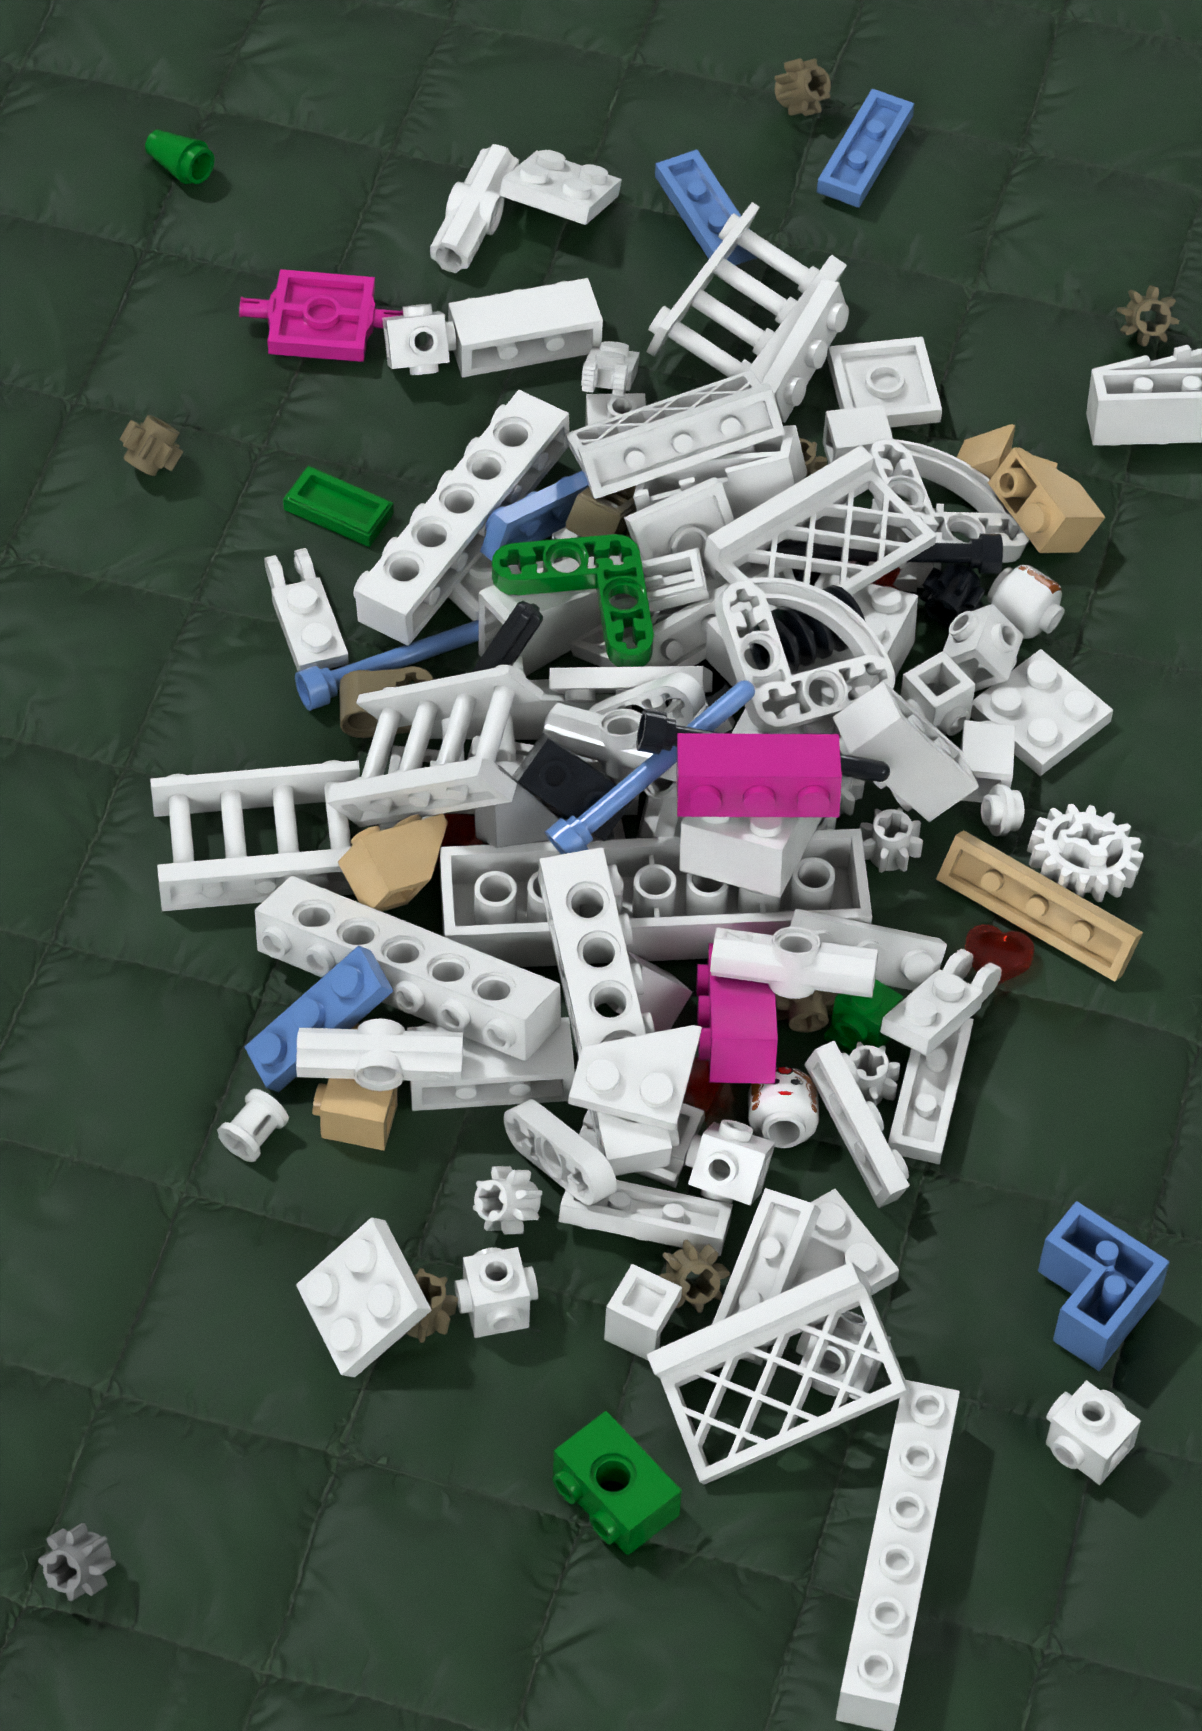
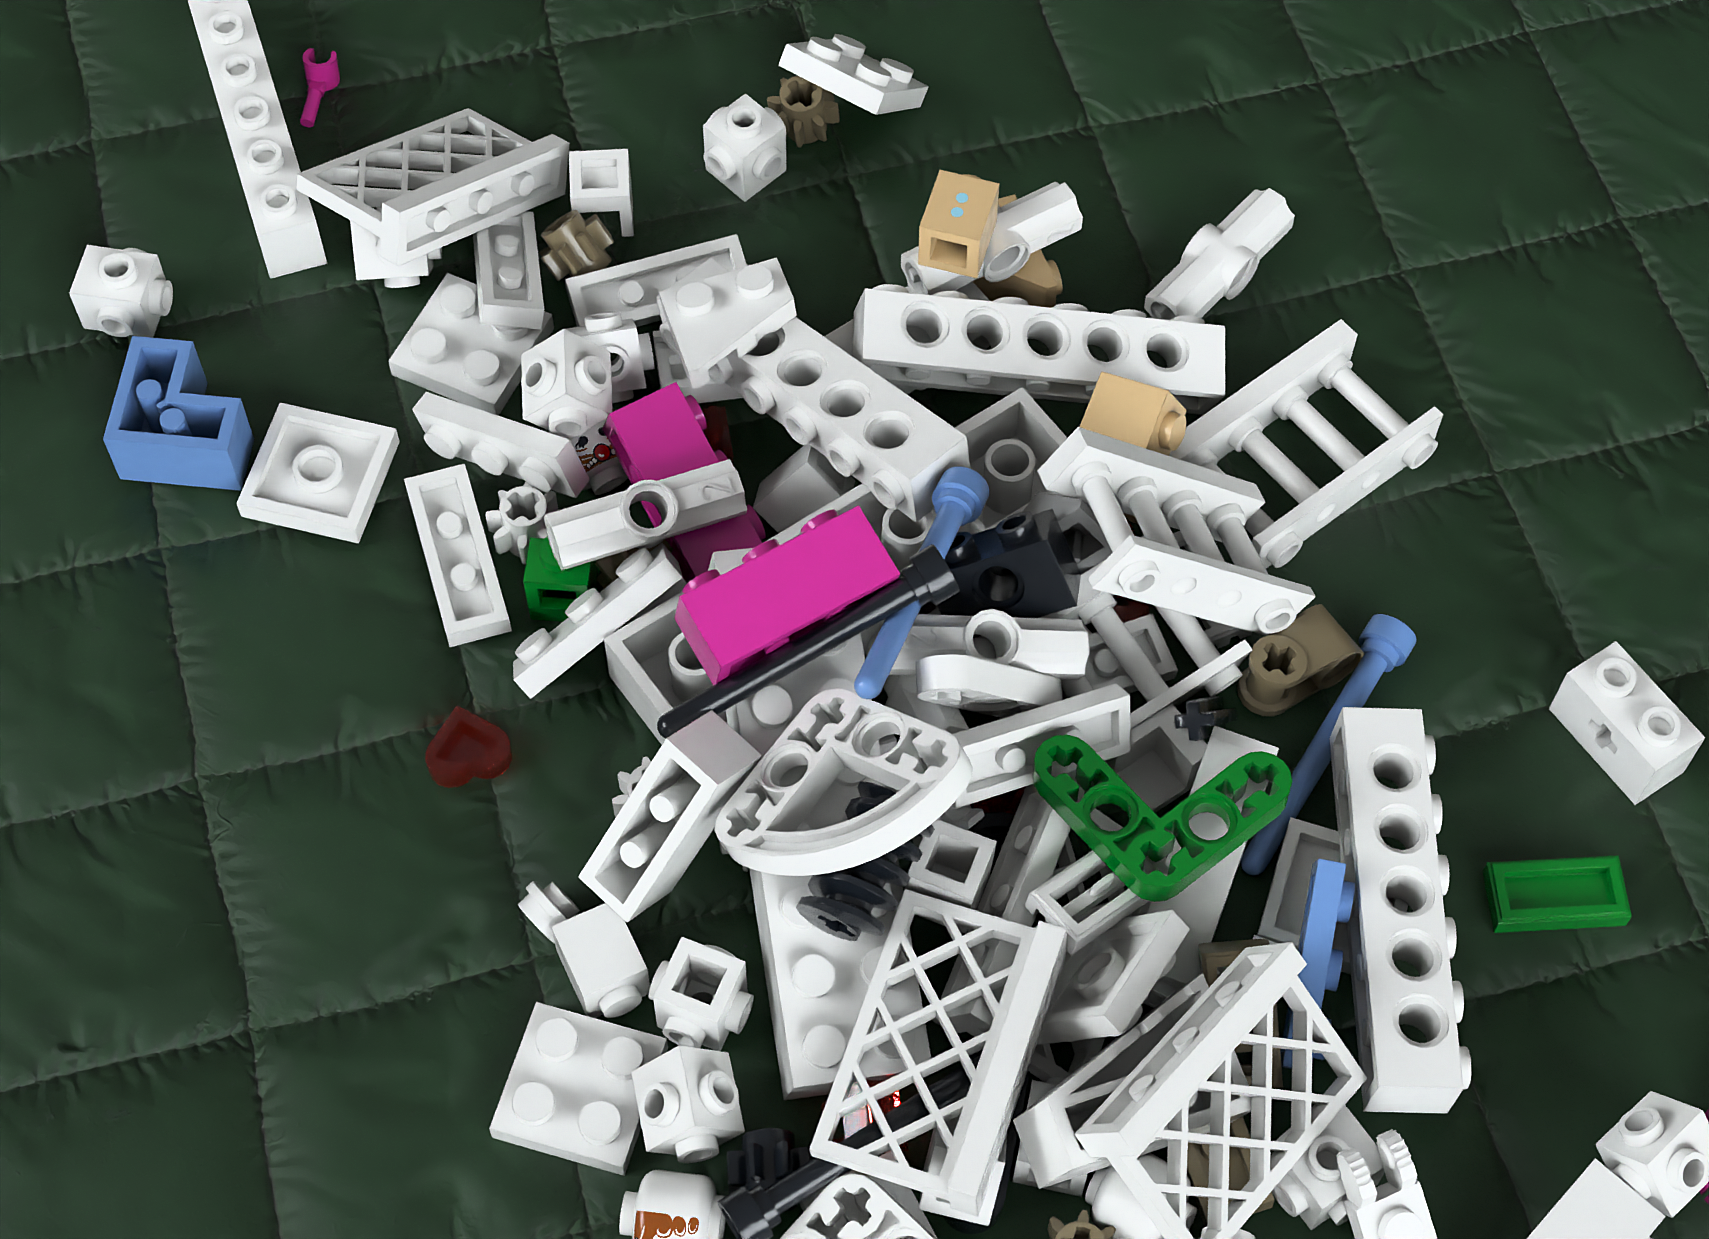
camera: 150 degrees right, 5 degrees up
white bush [217,1089,289,1162] -> none
medium blue plate [244,946,394,1092] -> none
white hinge [264,548,349,671] -> none
white gear [473,1166,542,1235] -> none
white beam [504,1099,617,1206] -> none
green brick [552,1411,682,1556] -> none
white hinge [880,948,1002,1056] -> none
tan plate [936,830,1143,982] -> none
white gear [1027,804,1143,902] -> none
none -> white plate [236,403,400,544]
none -> dark pink hand [300,48,340,128]
none -> white brick [521,329,613,439]
none -> tan brick [918,170,999,278]
none -> white piece [1144,188,1295,320]
none -> white brick [1549,641,1705,805]

